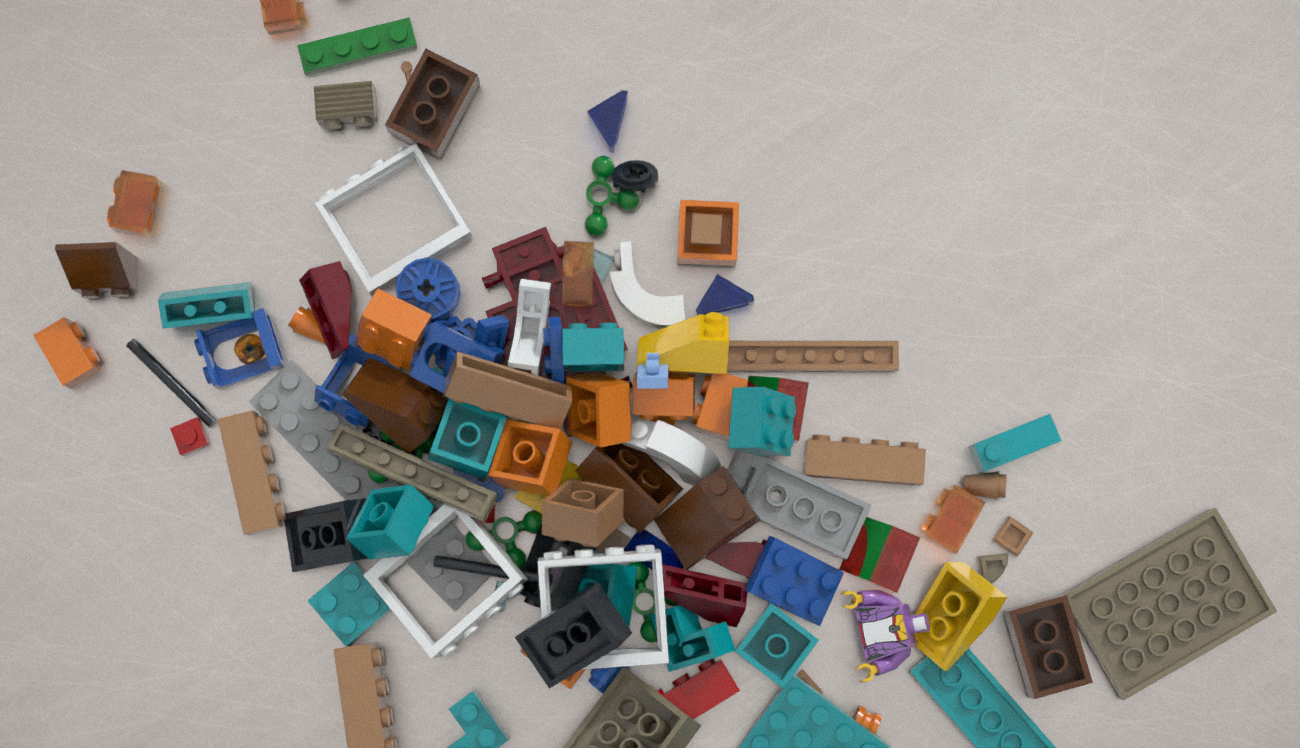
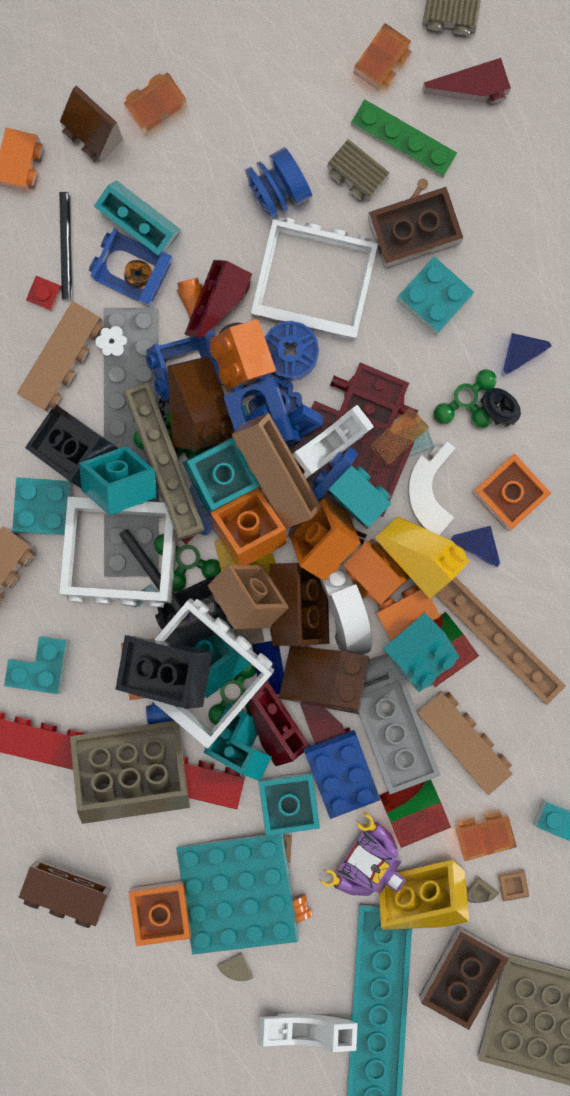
camera: 50 degrees right, 5 degrees up
light blue tile [637,353,668,389] -> none
medium nougat tile [691,213,722,246] -> none
medium nougat cone [964,471,1007,501] -> none
none -> white plant [96,326,127,356]
none -> blue wheel [245,147,312,220]
none -> teal brick [396,256,474,336]

